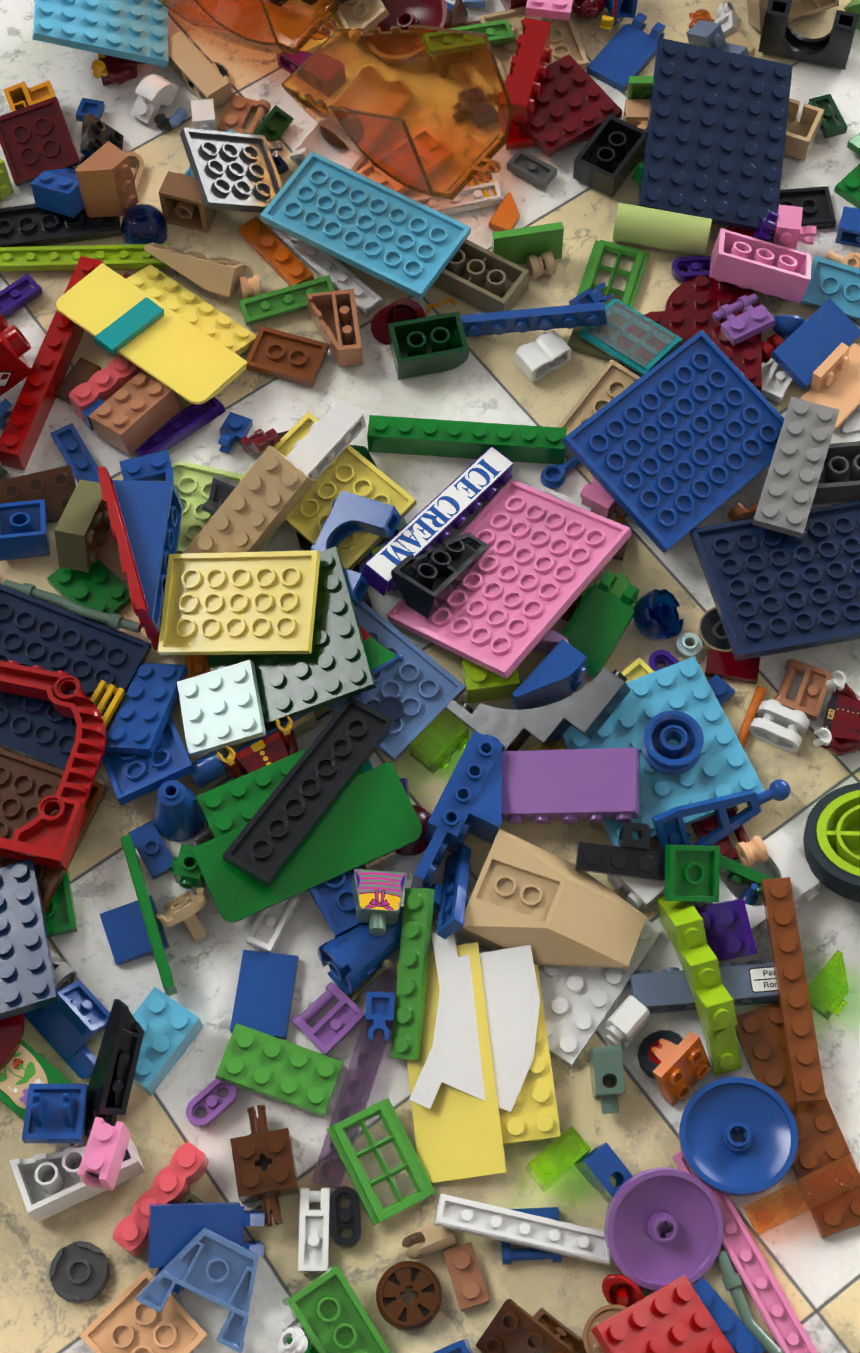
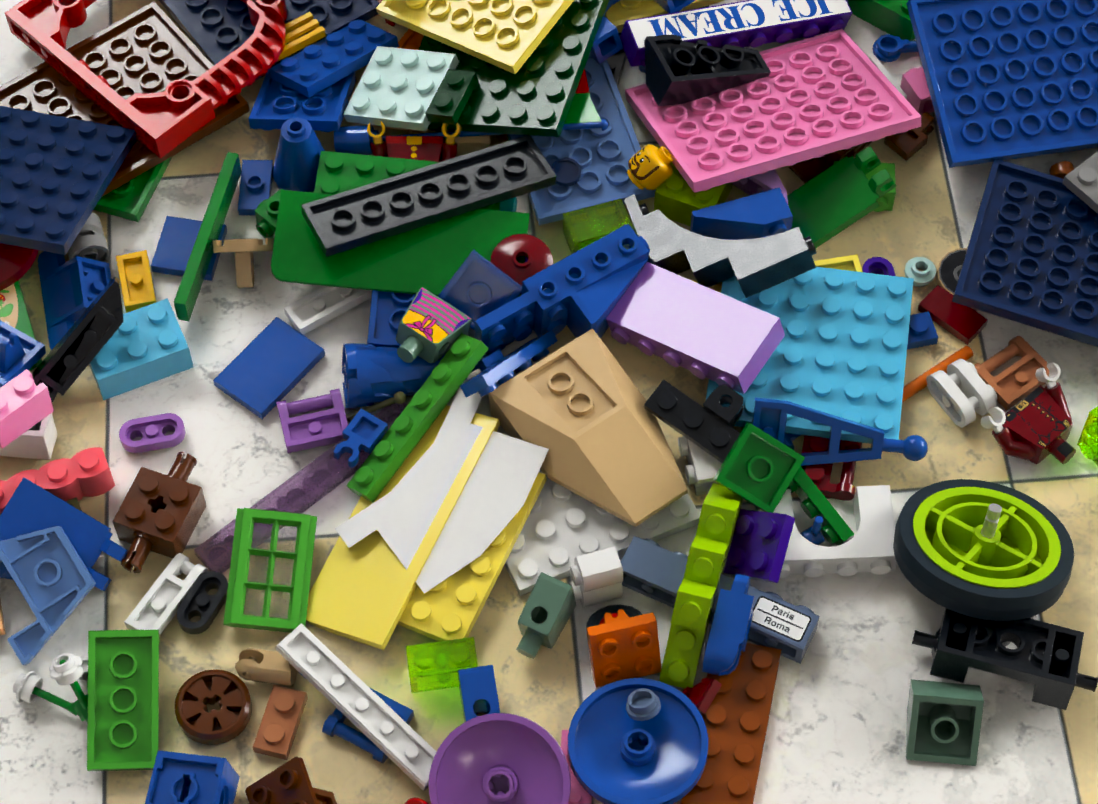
camera: 30 degrees right, 5 degrees down
bright green plate [215,1023,343,1117] -> none
clear blue cylinder [633,589,683,641] -> none
blue wheel [642,711,704,775] -> none
light nougat wheel [736,835,769,868] -> none
dark orange plate [761,877,826,1104] -> none
clear neon green slope [808,950,849,1020] -> none
none -> yellow plate [116,250,157,313]
none -> dark green plate [425,69,479,125]
none -> blue tile [438,249,522,331]
none -> dark red dish [490,234,553,294]
none -> sand blue plate [626,688,661,721]
none -> yellow head [627,144,673,190]
none -> dark red tile [682,678,722,714]
none -> blue piece [702,574,754,676]

